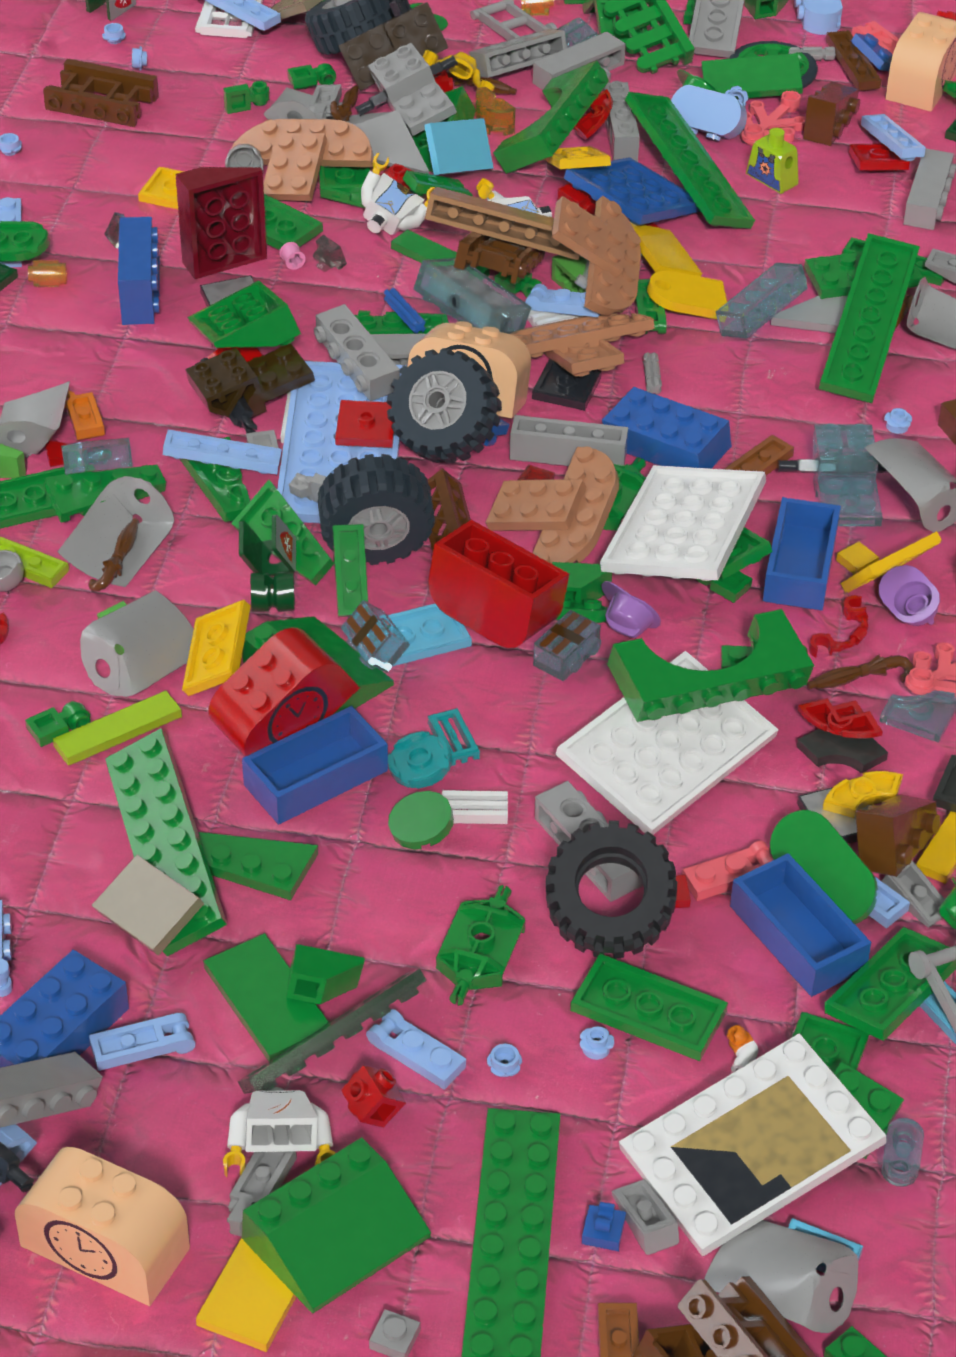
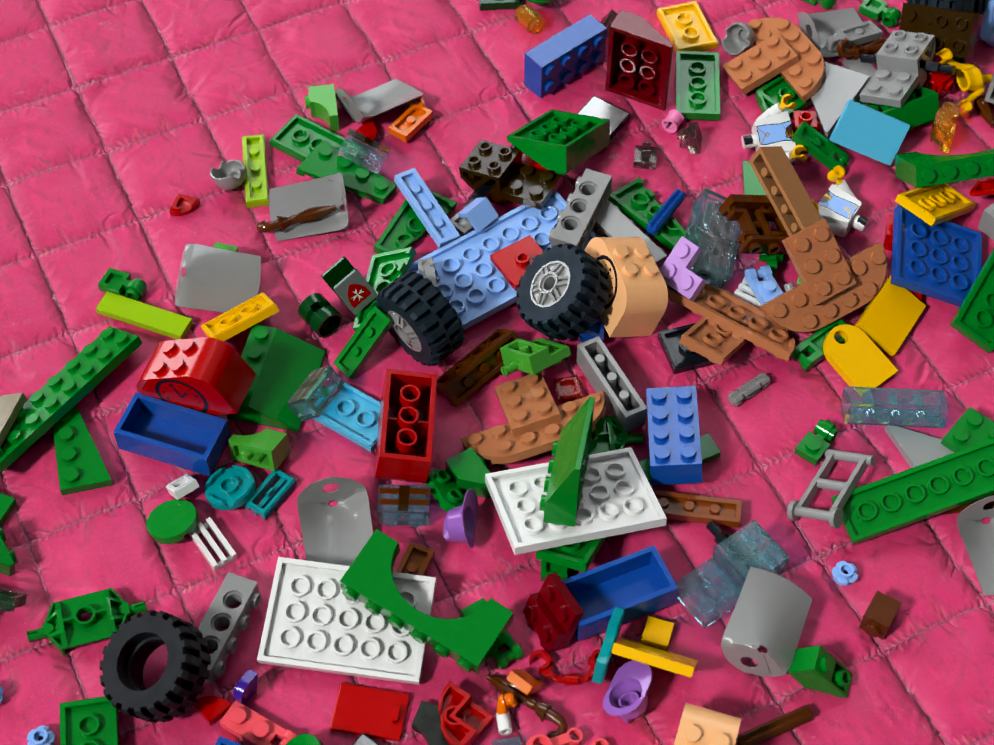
camera: 55 degrees right, 10 degrees up
none -> white tile [166,474,200,500]
none -> bright green arch [228,428,291,471]
none -> dark purple tile [233,669,258,704]
none -> light grey piece [297,476,373,566]
none -> red container [329,682,410,742]
none -> light blue panel [458,197,499,232]
none -> arm [496,692,517,735]
none -> bright green plate [500,338,571,376]
none -> orange tile [506,668,543,695]
none -> dark red plate [523,572,584,652]
none -> green slope [539,397,595,527]
none -> teal tile [592,607,625,684]
none -> clear smoke tile [633,141,658,170]
none -> lavender plate [660,236,707,302]
none -> light grey piece [787,449,875,529]
none -> green plate [794,419,839,466]

